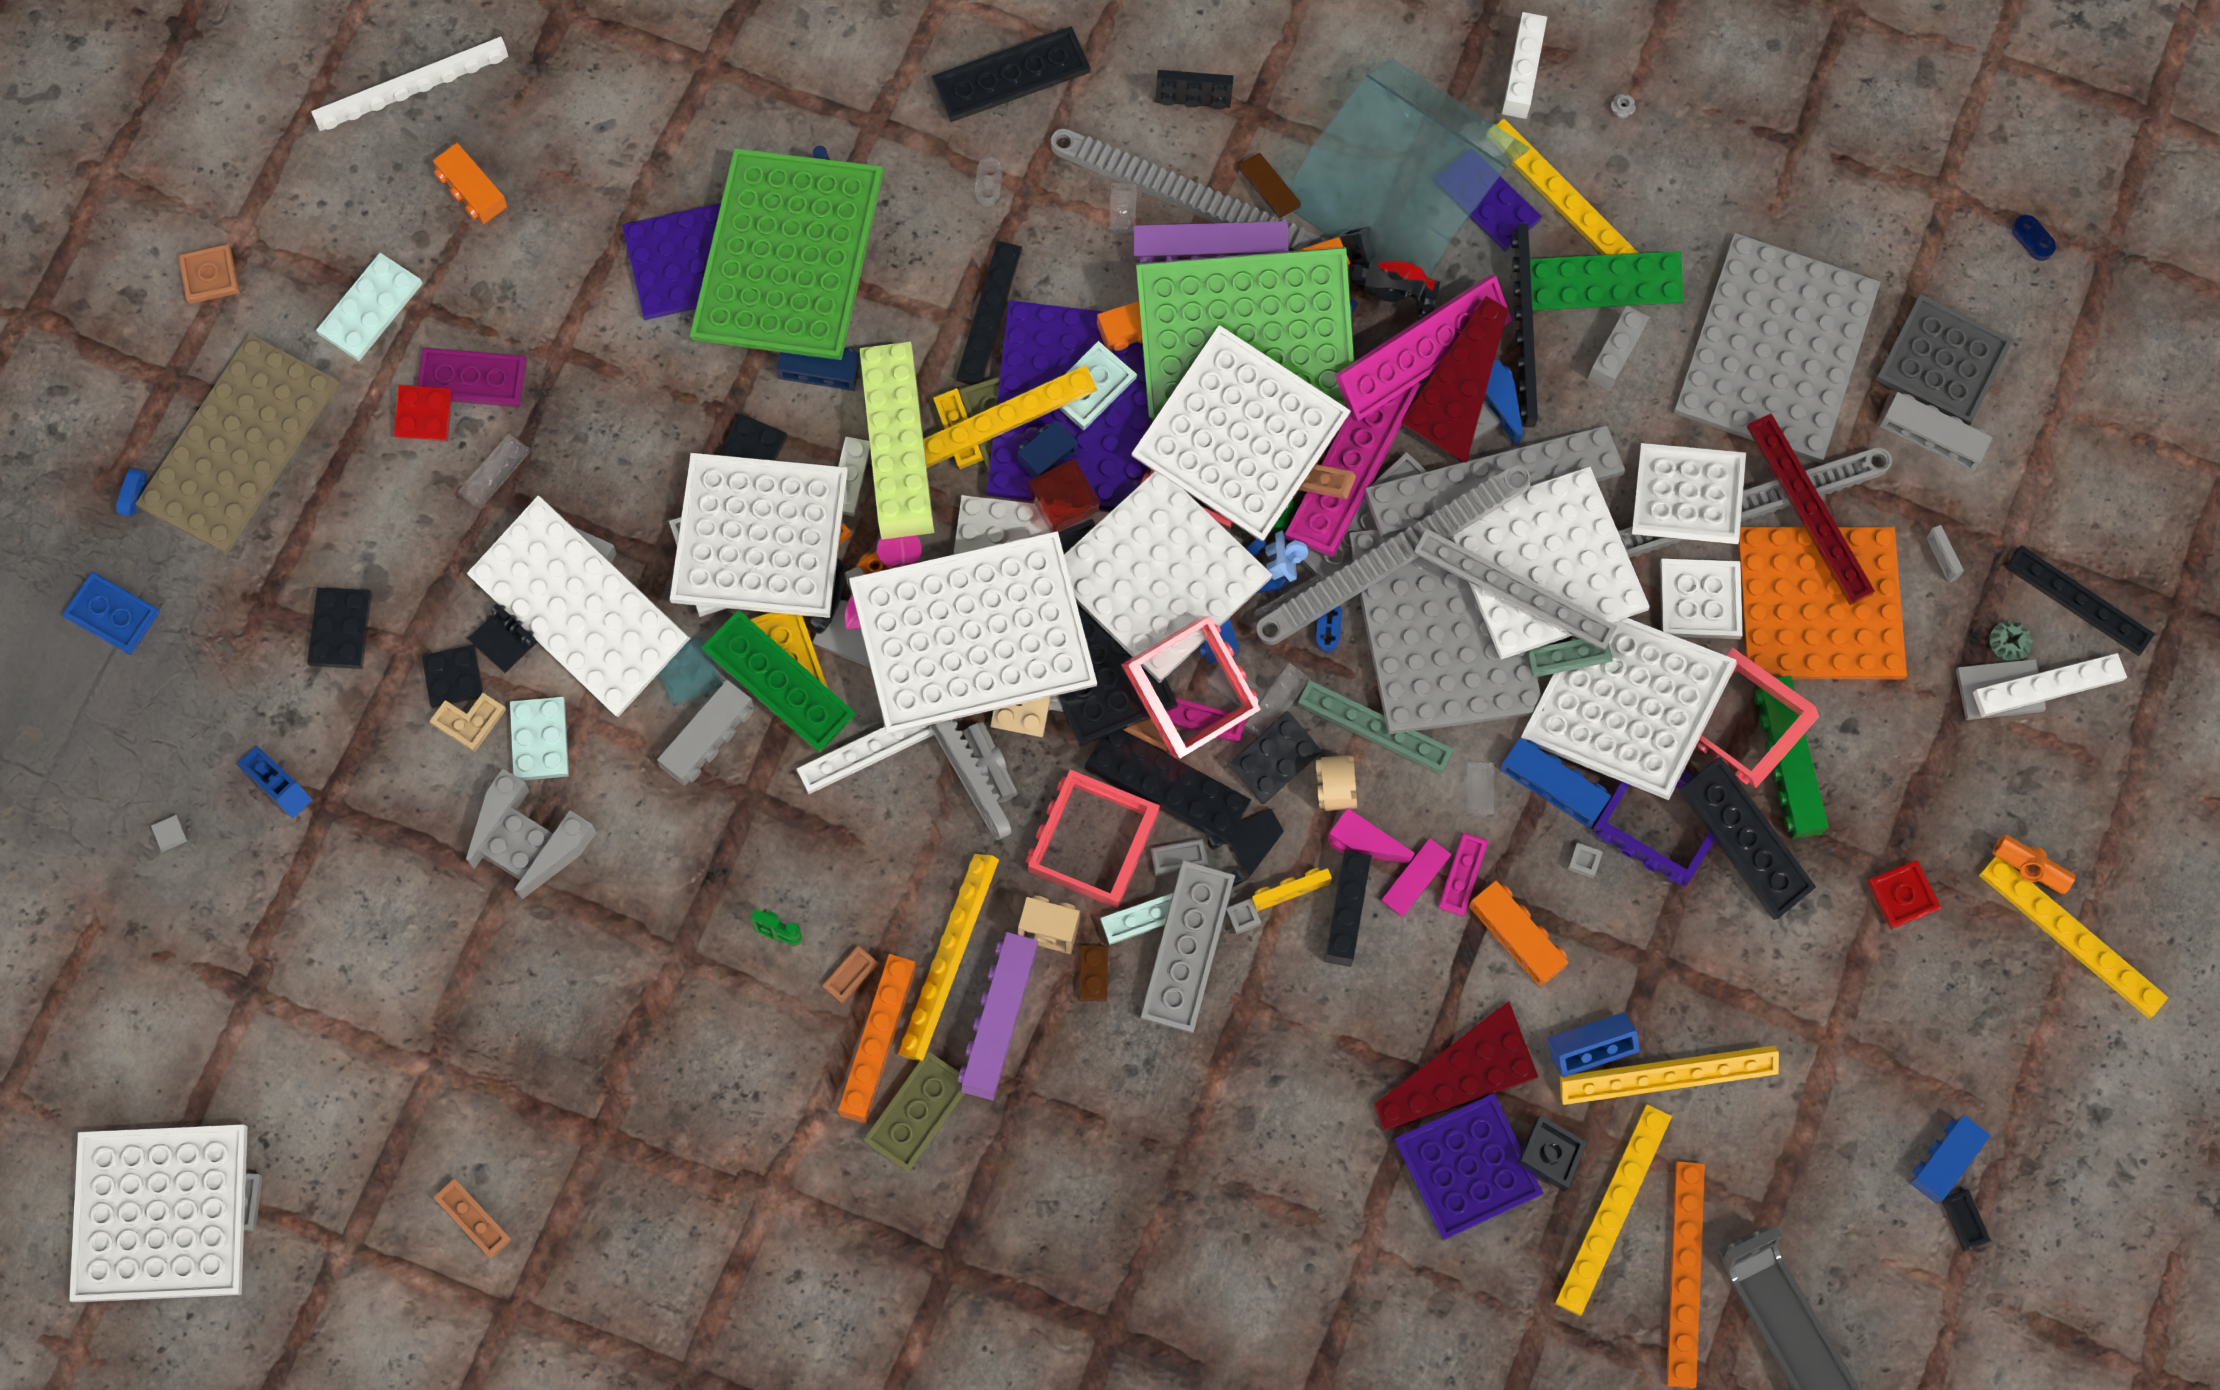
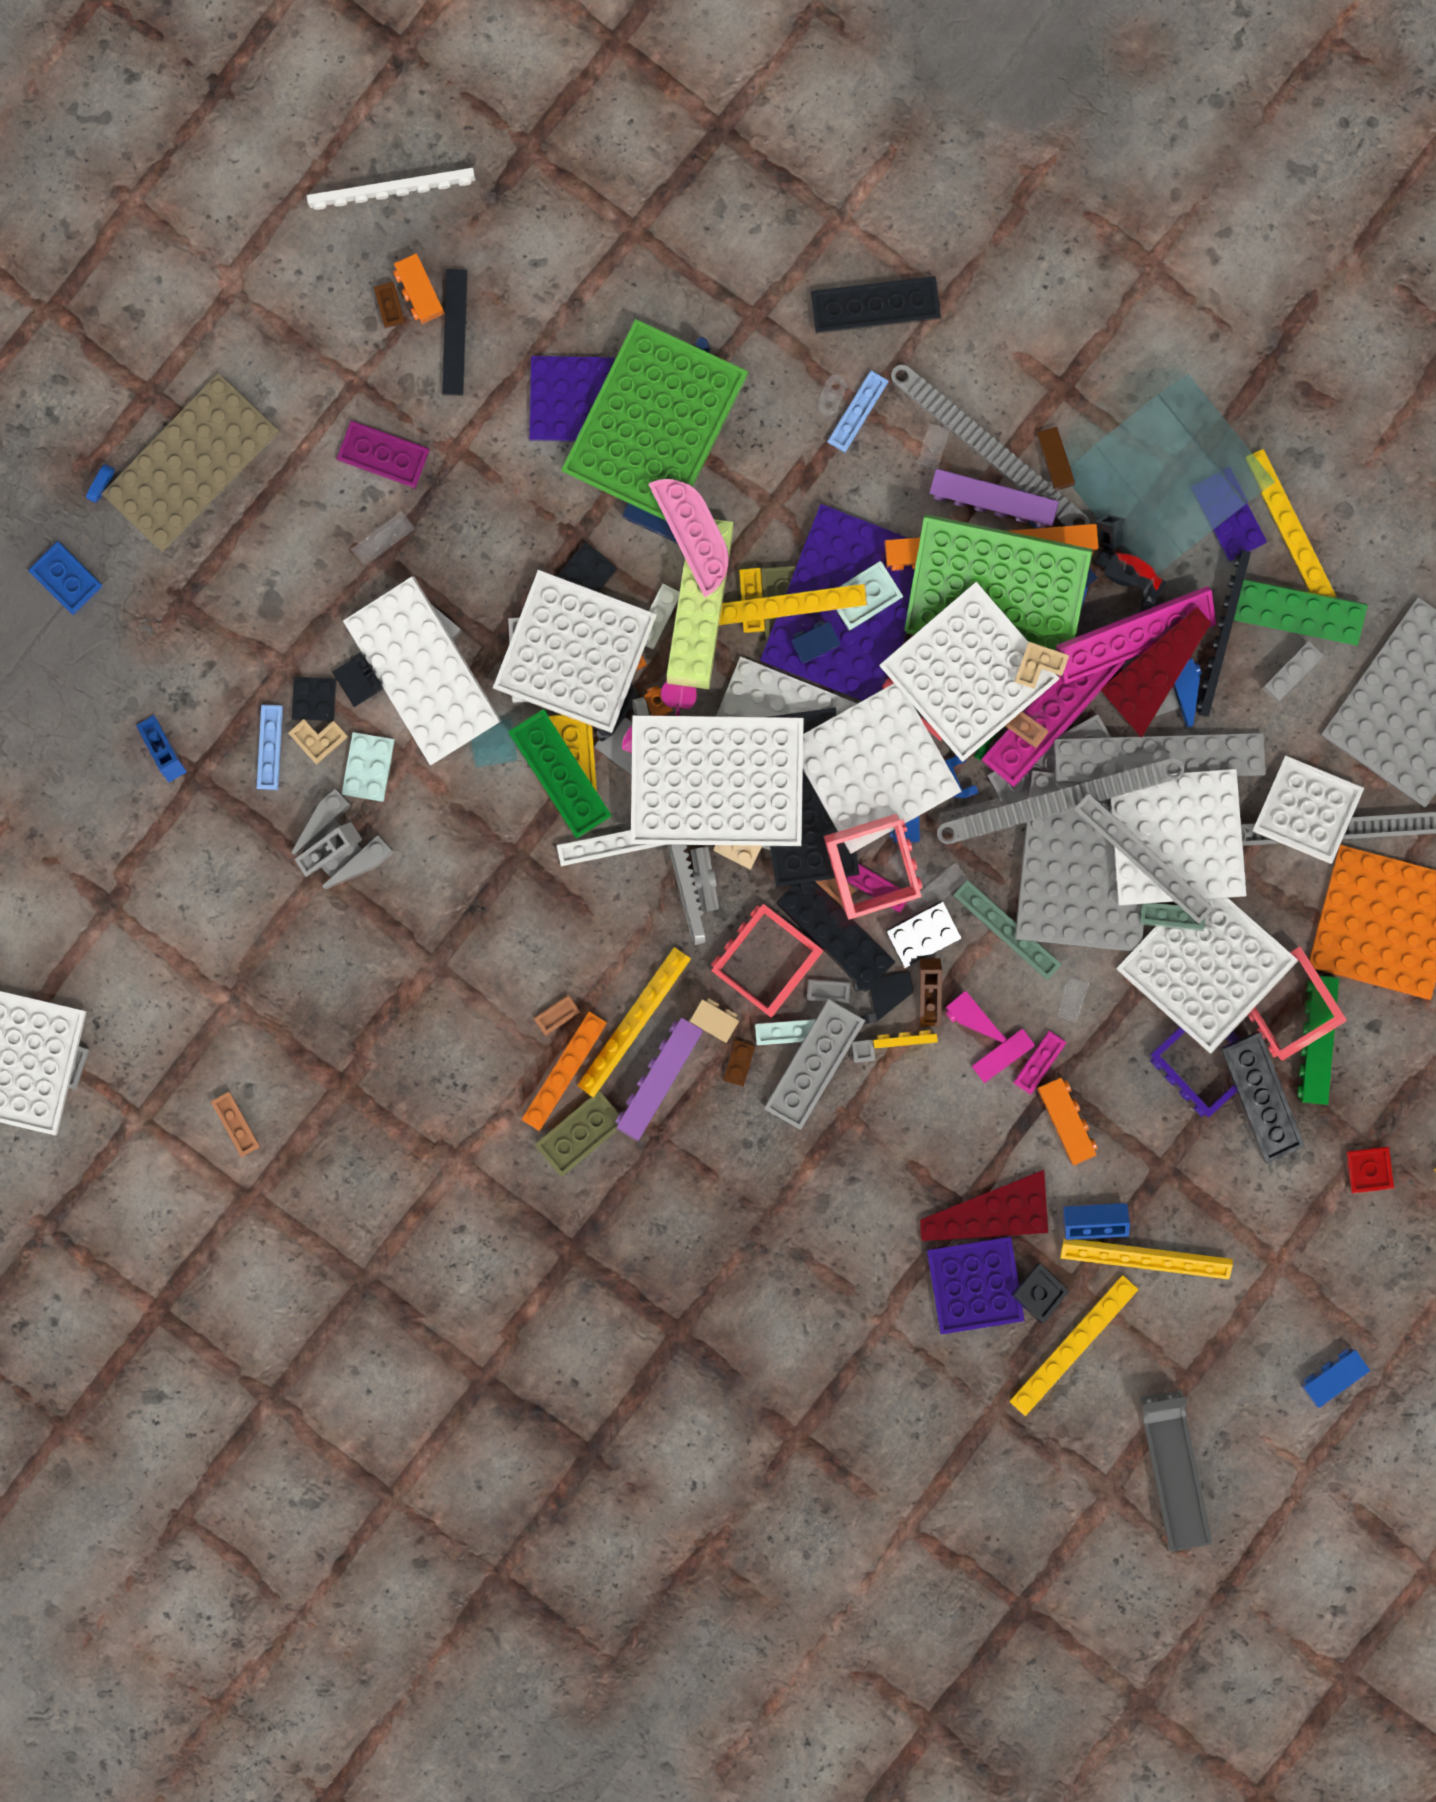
camera: 20 degrees right, 15 degrees up
light grey tile [151,815,188,852] -> none
nougat tile [178,244,240,304] -> none
black plate [307,587,372,669] -> none
light aqua plate [316,253,423,361] -> none
red plate [394,385,452,442] -> none
light grey brick [657,680,754,787] -> none
green plate [750,909,803,946] -> none
black plate [956,241,1022,385] -> none
clear red brick [1027,458,1100,533] -> none
black plate [1155,70,1234,109] -> none
light blue hips [1265,531,1308,582] -> none
blue beam [1315,606,1342,653] -> none
tan brick [1316,755,1357,811] -> none
black brick [1324,851,1372,967] -> none
blue brick [1500,737,1611,828] -> none
white brick [1502,12,1547,119] -> none
light grey plate [1568,843,1603,879] -> none
light grey plate [1611,94,1636,118] -> none
white plate [1660,559,1742,639] -> none
orange plate [1666,1161,1705,1389] -> none
dark red plate [1747,413,1875,605] -> none
black tile [1942,1189,1991,1252] -> none
none -> light blue tile [257,705,283,790]
none -> light grey slope [294,822,362,877]
none -> reddish brown plate [373,281,405,329]
none -> black tile [442,269,468,396]
none -> bright pink plate [649,479,729,598]
none -> light blue tile [827,370,889,453]
none -> reddish brown slope [919,958,942,1026]
none -> tan plate [1015,641,1069,689]

